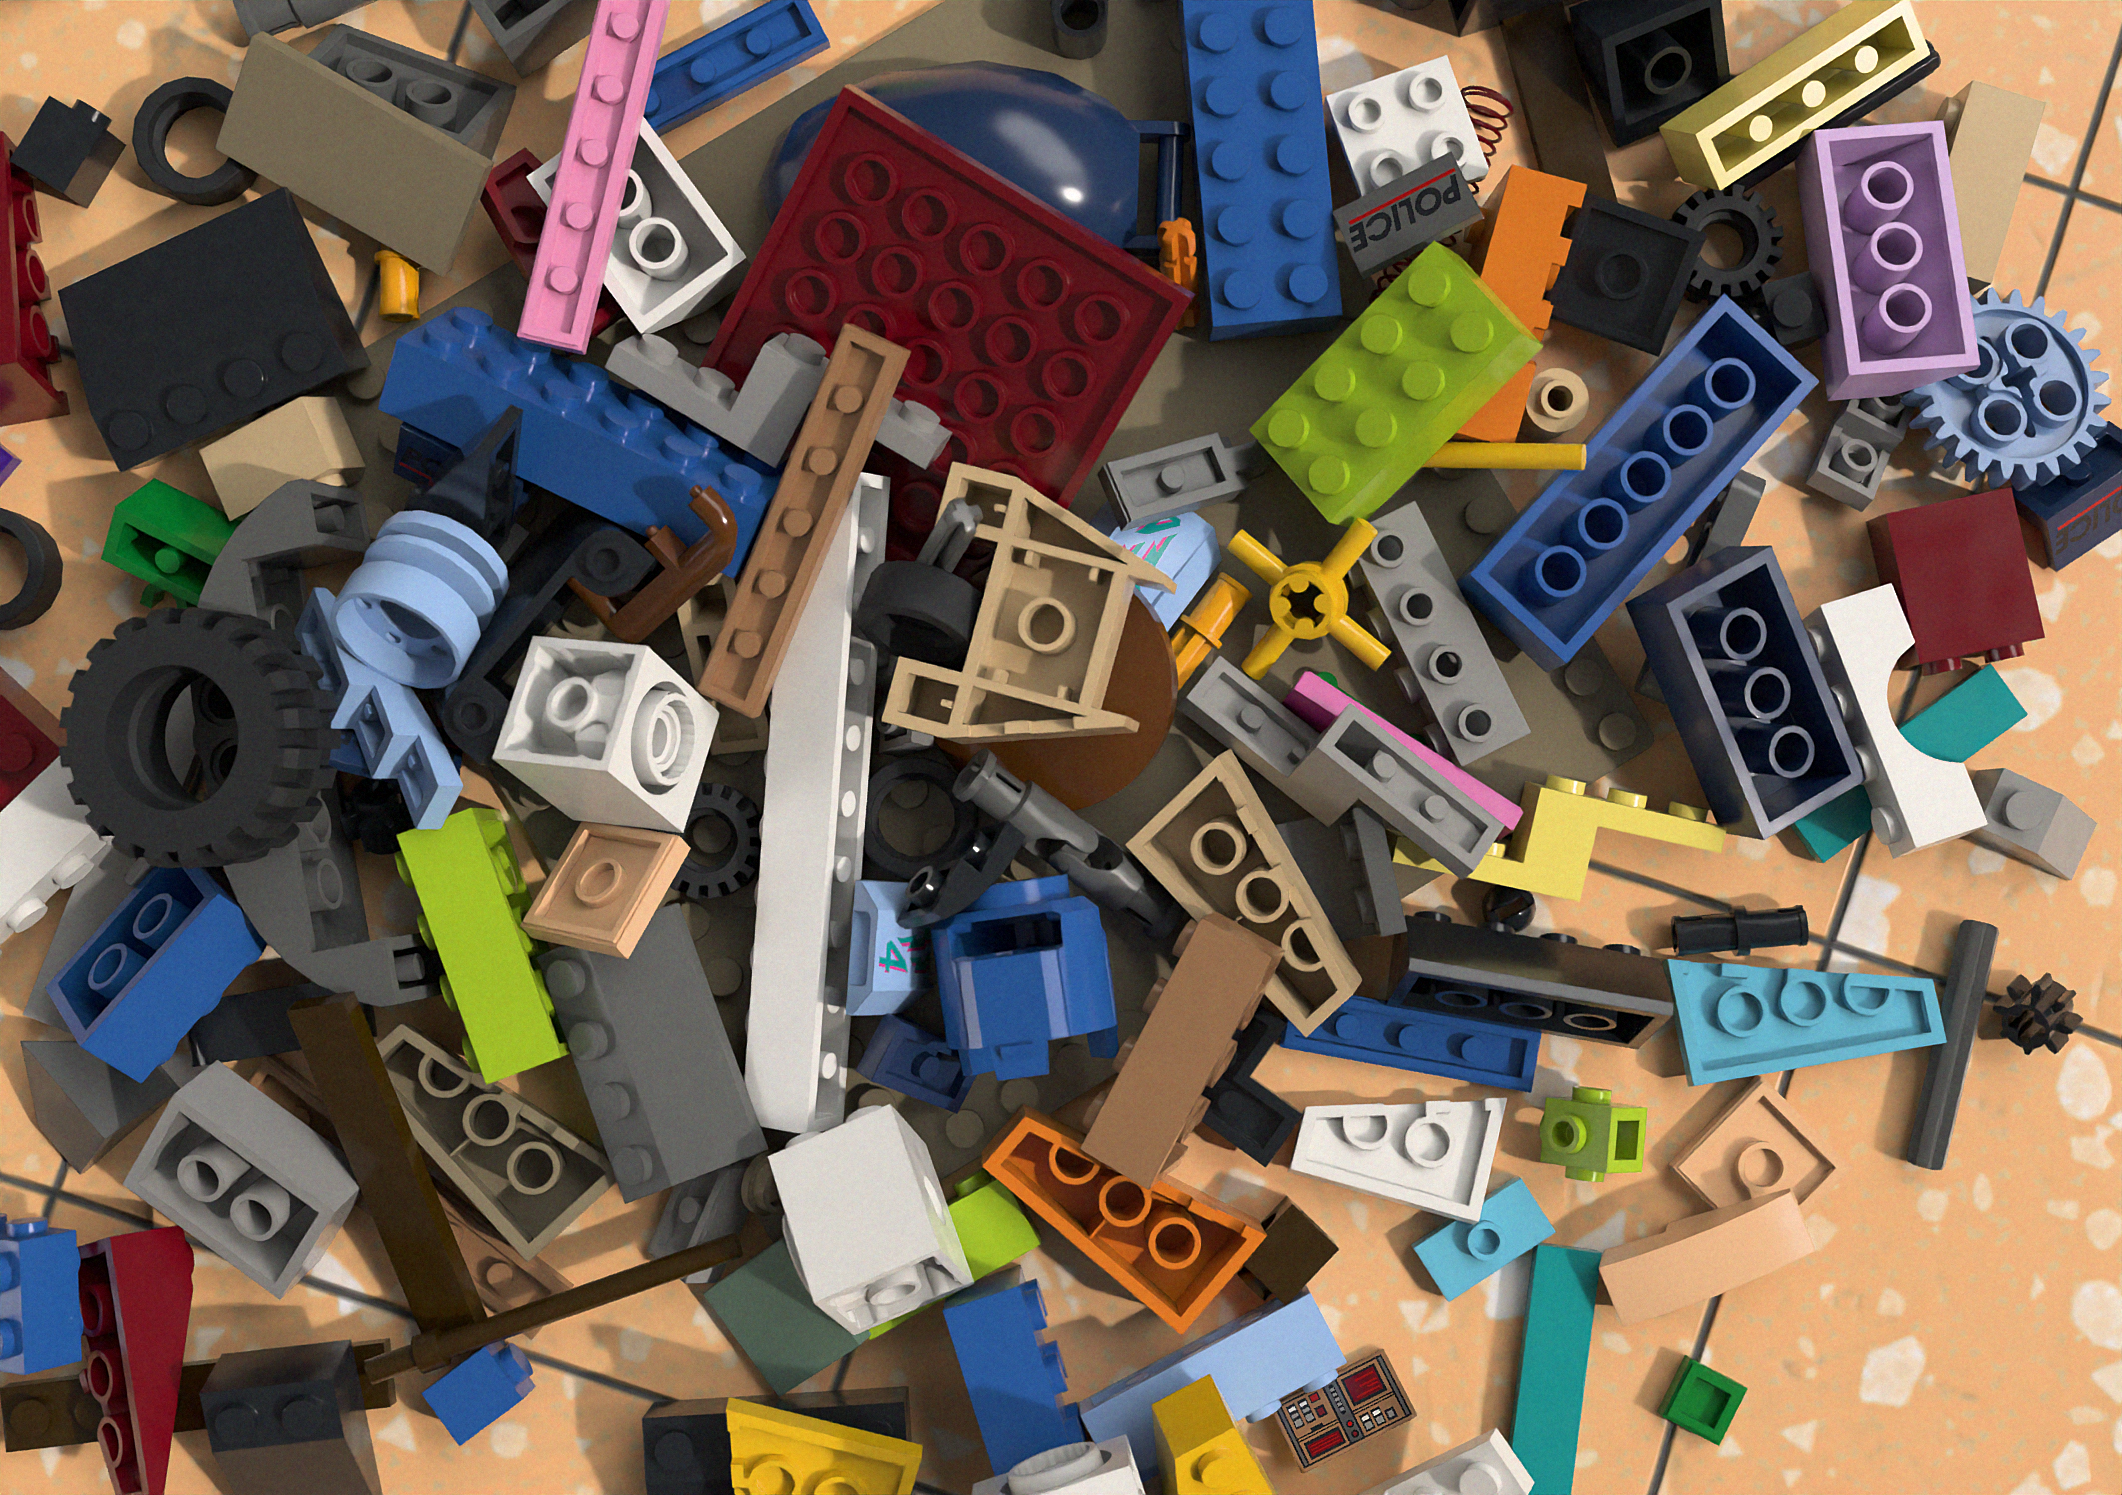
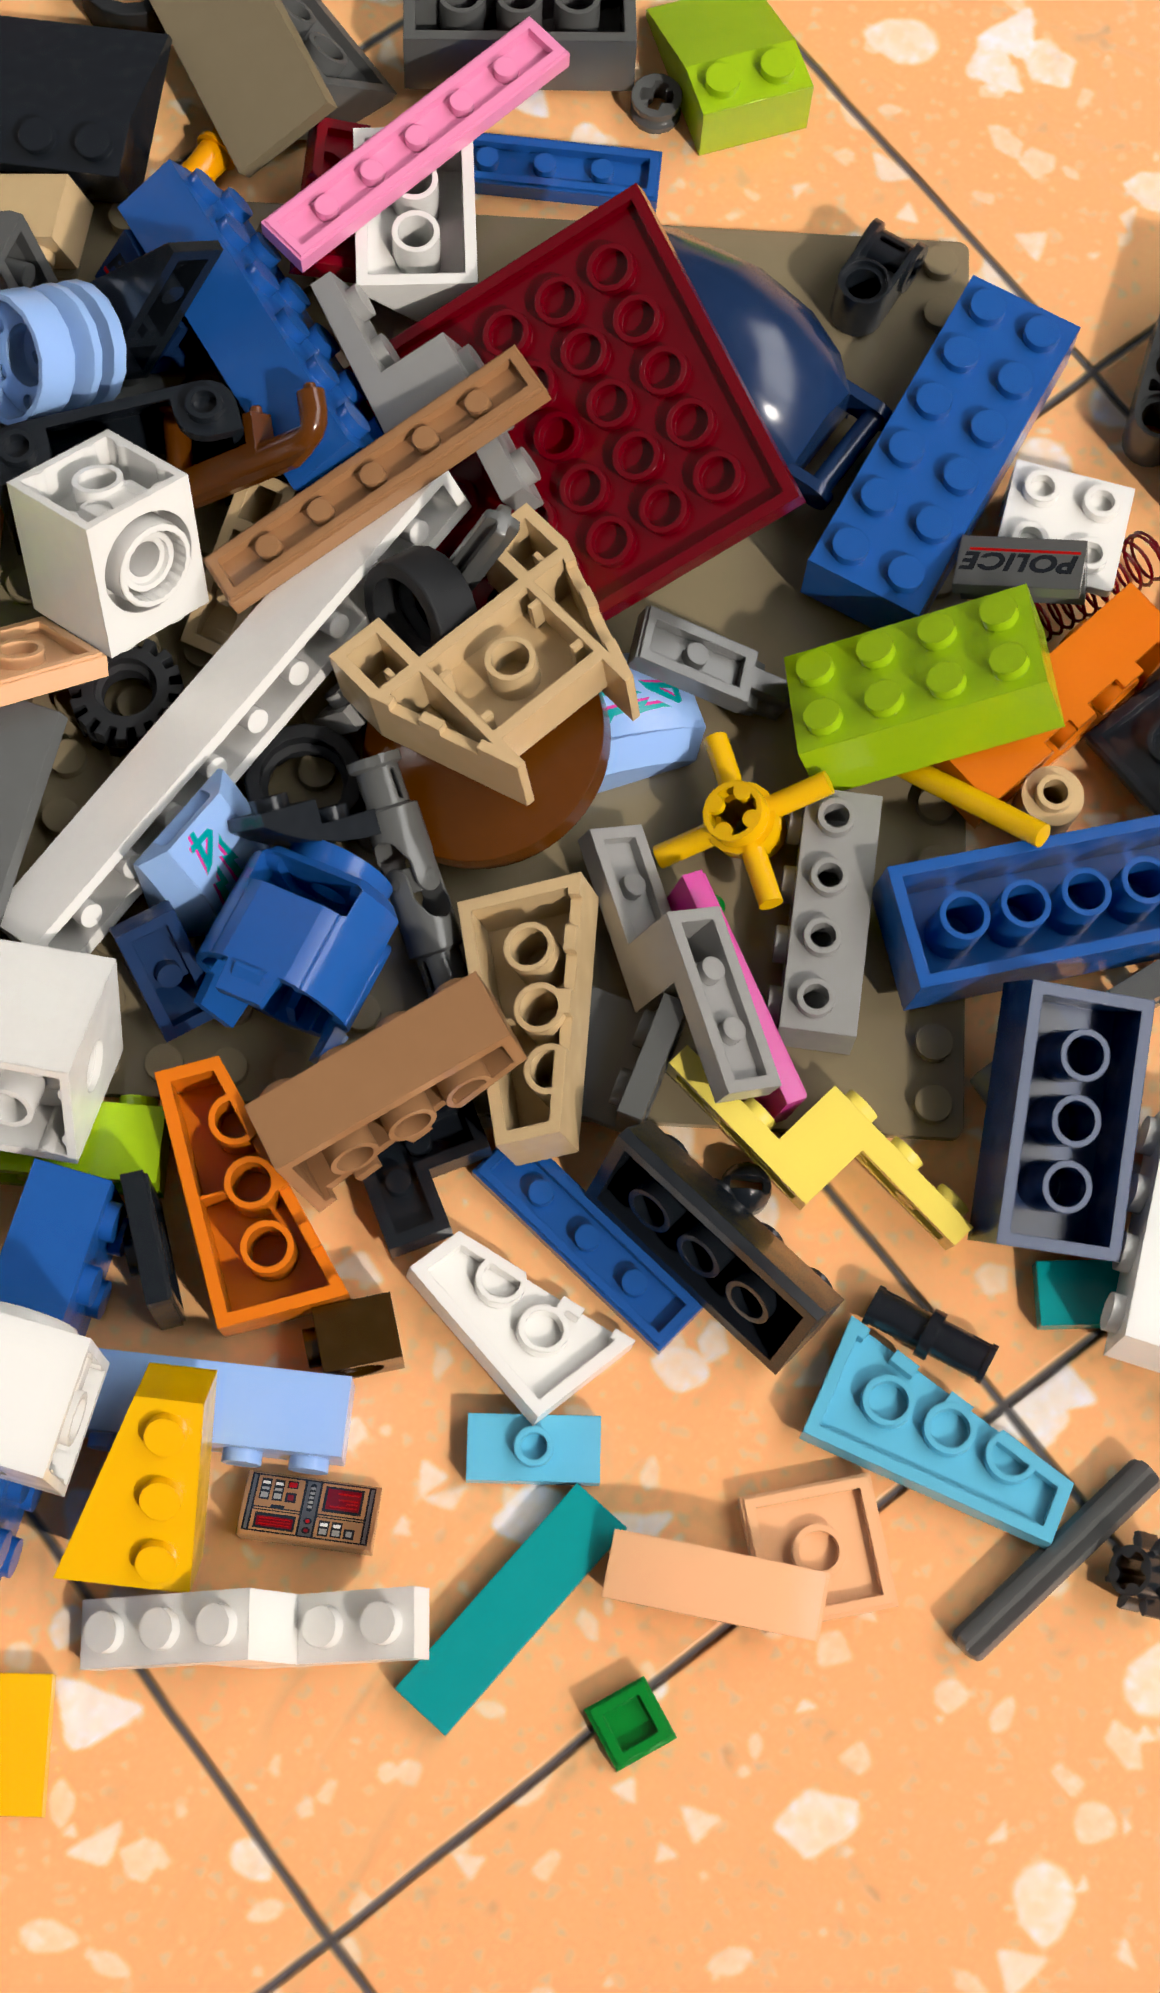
camera: 30 degrees right, 15 degrees down
orange axle [1157,217,1201,330] -> none
light orange axle [1171,572,1253,691] -> none
lime brick [1539,1086,1648,1182] -> none
none -> black plate [120,1170,186,1330]

